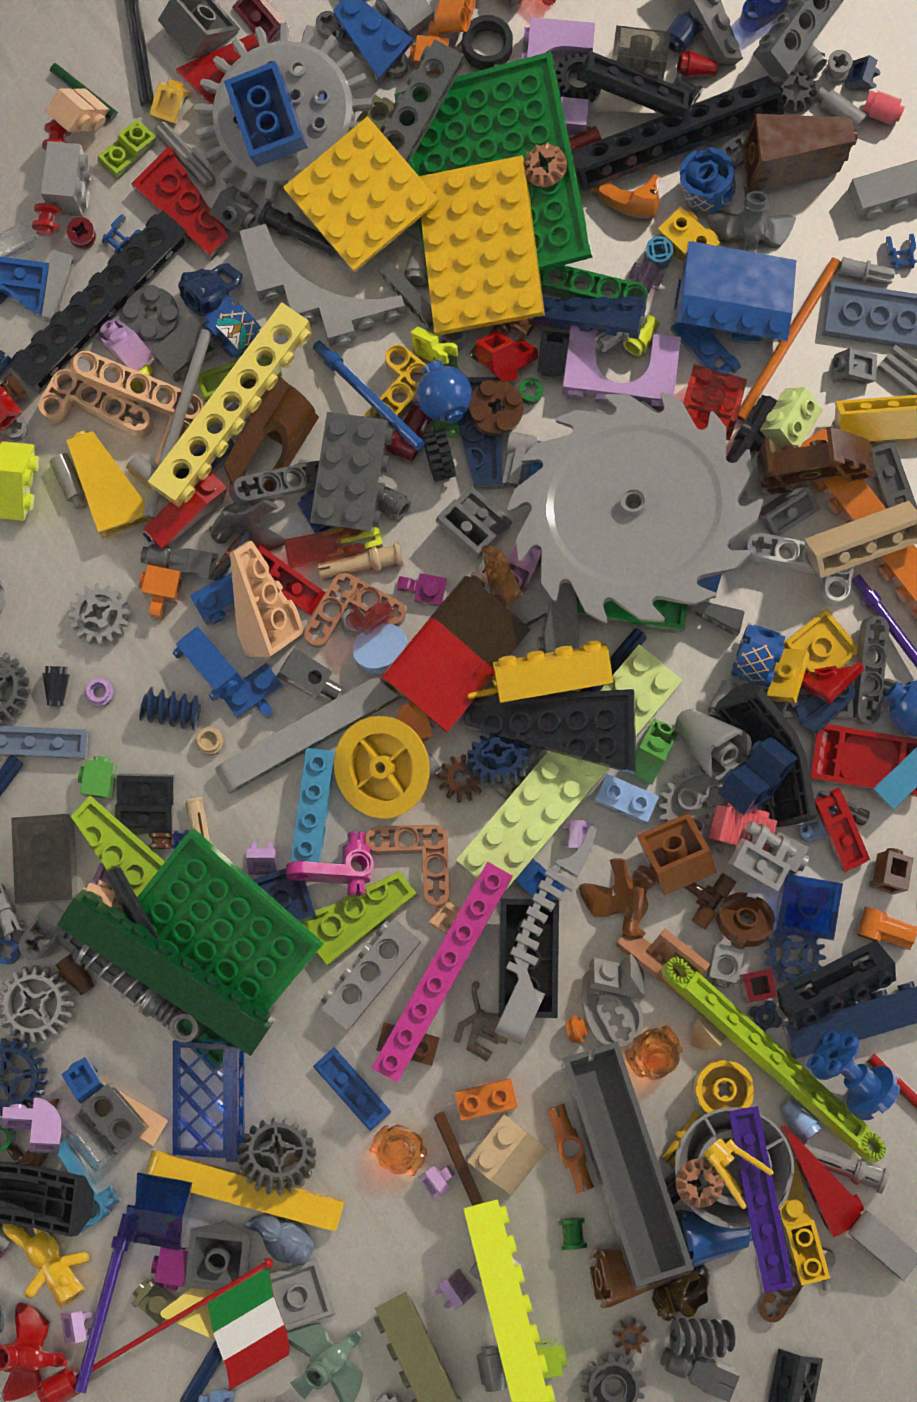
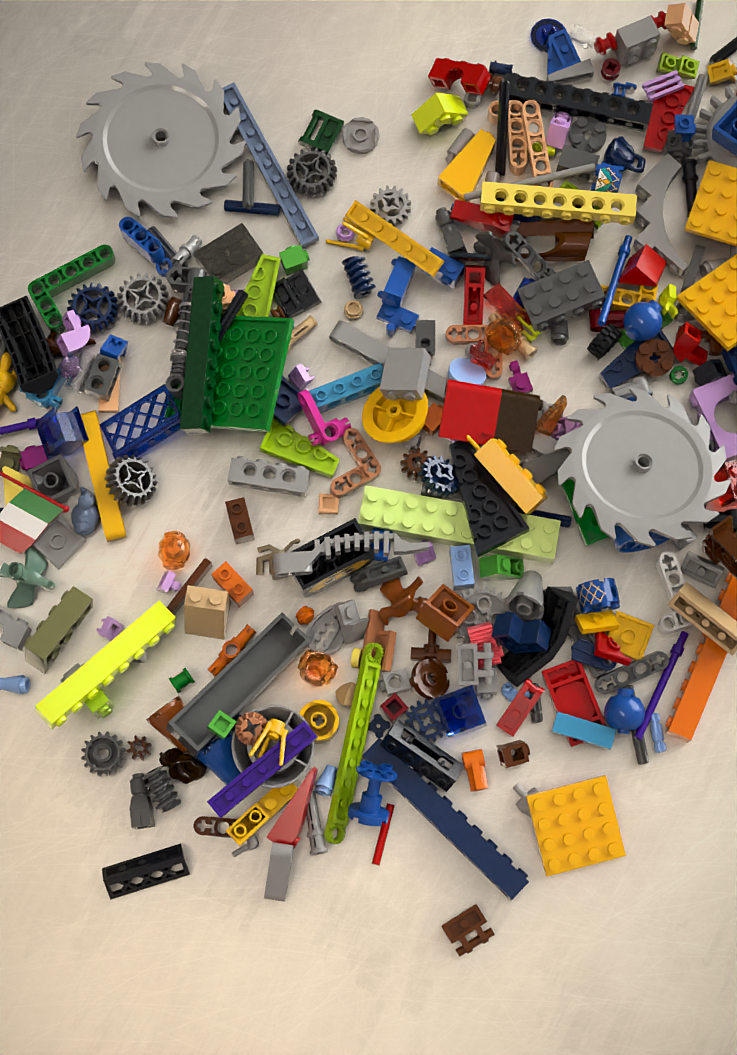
camera: 60 degrees right, 5 degrees down
black cone [42,666,70,706] -> none
orange brick [139,565,184,619] -> none
light nougat wedge [230,541,304,657] -> none
blue tile [313,1047,392,1131] -> none
dark pink brick [372,861,513,1083] -> none
dark grey brick [435,486,512,559] -> none
dark grey slope [687,602,745,636] -> none
none -> clear purple gear [58,355,82,379]
none -> bright green tile [207,710,236,740]
none -> yellow plant [326,217,375,252]
none -> yellow tile [345,200,445,277]
none -> dark grey hinge [350,556,408,592]
none -> light yellow tile [351,648,362,668]
none -> light grey brick [379,348,431,401]
none -> clear orange hair [484,318,522,356]
none -> black axle [495,81,510,176]
none -> red slope [619,244,666,287]
none -> lavender tile [642,70,685,102]
none -> blue bracket [674,115,696,142]

